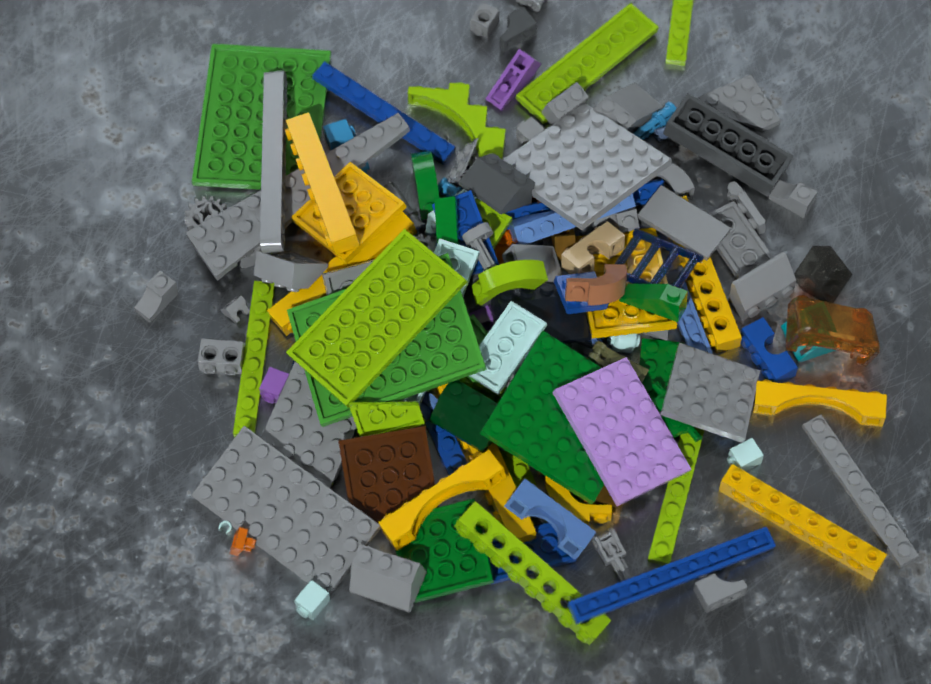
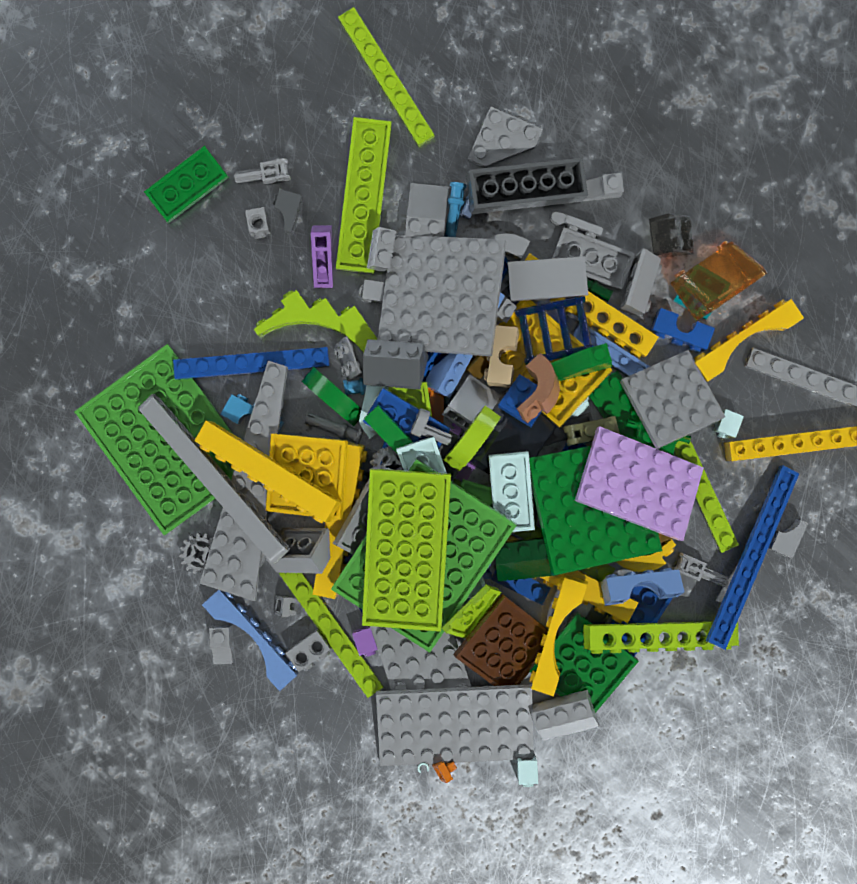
camera: 40 degrees left, 25 degrees up
none -> medium blue arch [202,590,299,691]
none -> dark green pin [587,278,613,302]

